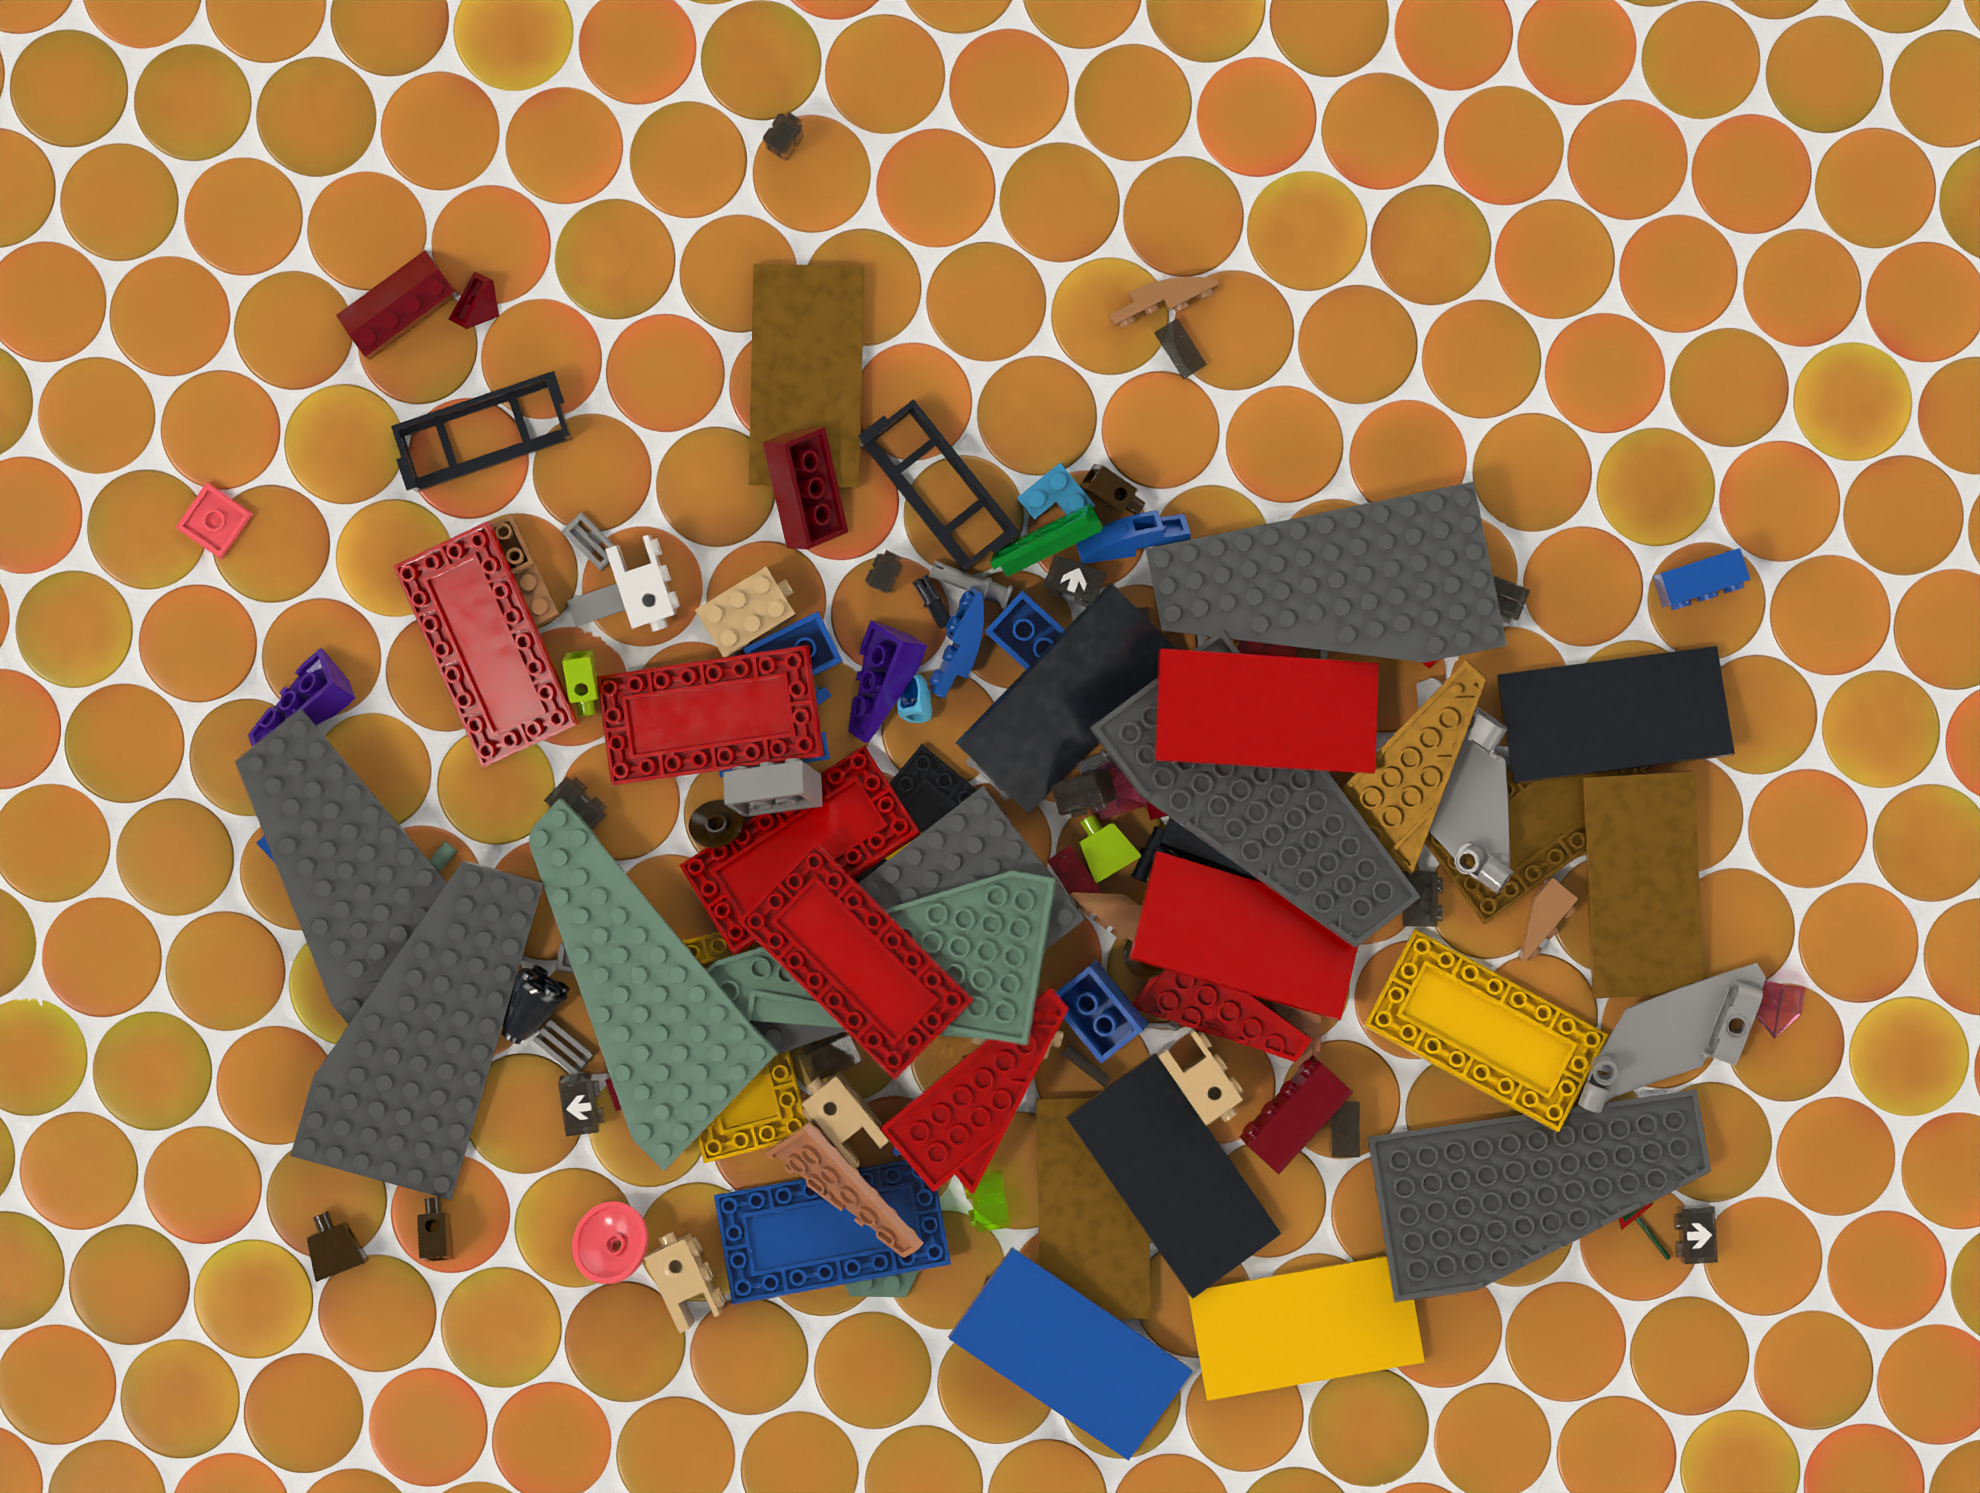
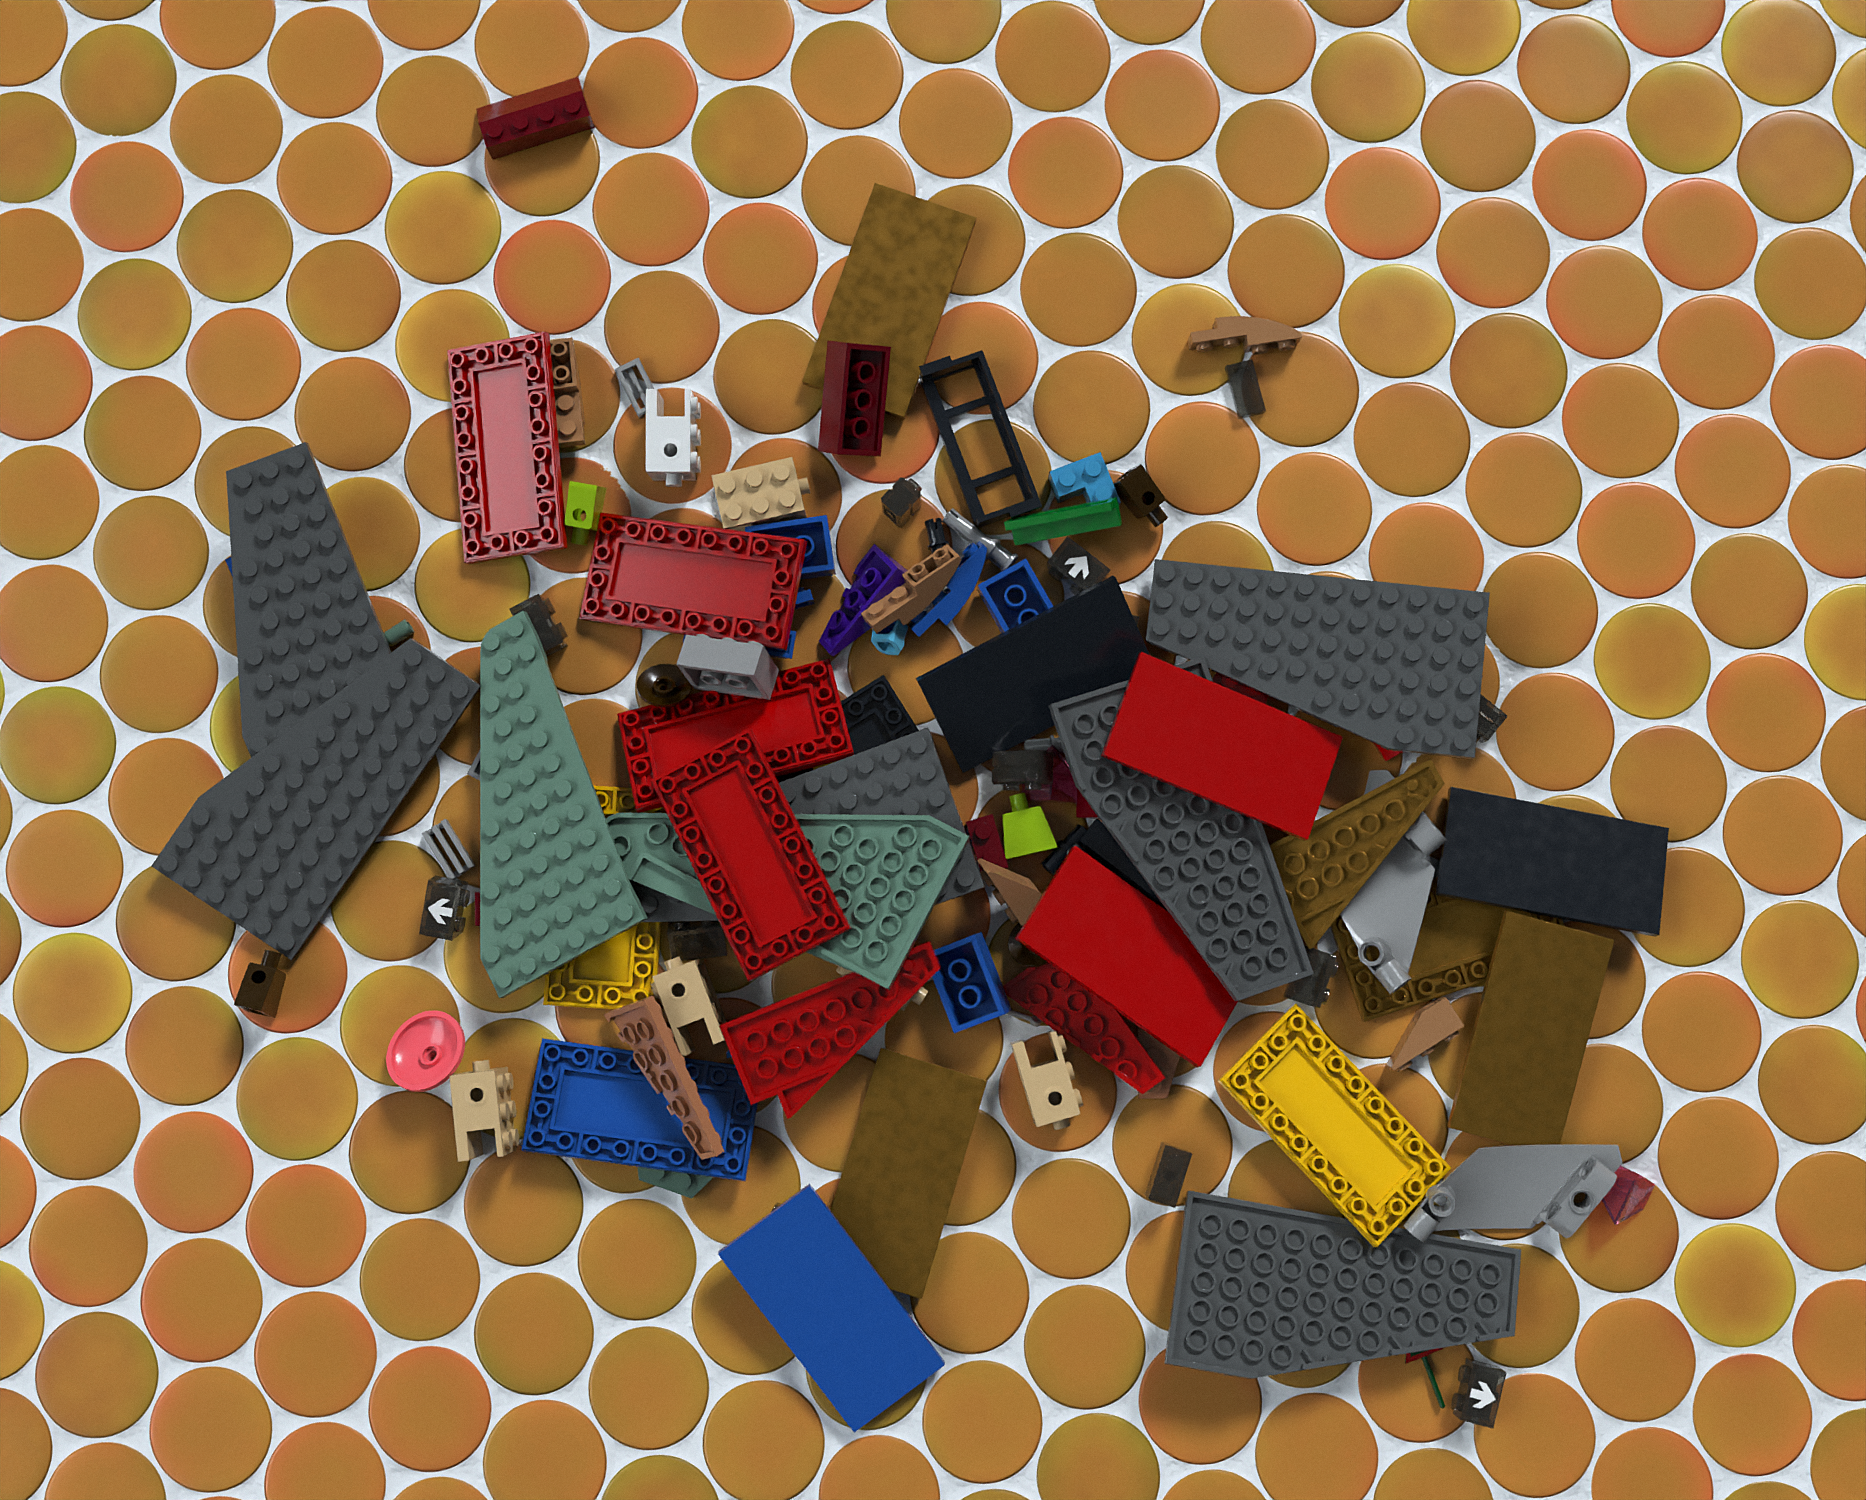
camera: 15 degrees right, 5 degrees down
coral tile [175,482,253,559] -> none
dark purple wedge [248,648,355,747] -> none
dark brown torso [307,1211,369,1282] -> none
black piece [391,371,573,493] -> none
dark red slope [448,271,499,329] -> none
black cone [501,965,570,1044] -> none
light grey tile [567,583,626,627] -> none
clear smoke brick [763,112,804,161] -> none
clear neon green brick [964,1170,1010,1233] -> none
light grey hinge [966,757,1011,800] -> none
clear smoke tile [1061,1045,1111,1088] -> none
black tile [1065,1053,1282,1299] -> none
blue slope [1076,510,1191,564] -> none
yellow tile [1188,1256,1425,1401] -> none
dark red slope [1239,1055,1353,1175] -> none
blue brick [1653,548,1750,610] -> none
none -> medium nougat slope [861,544,961,634]

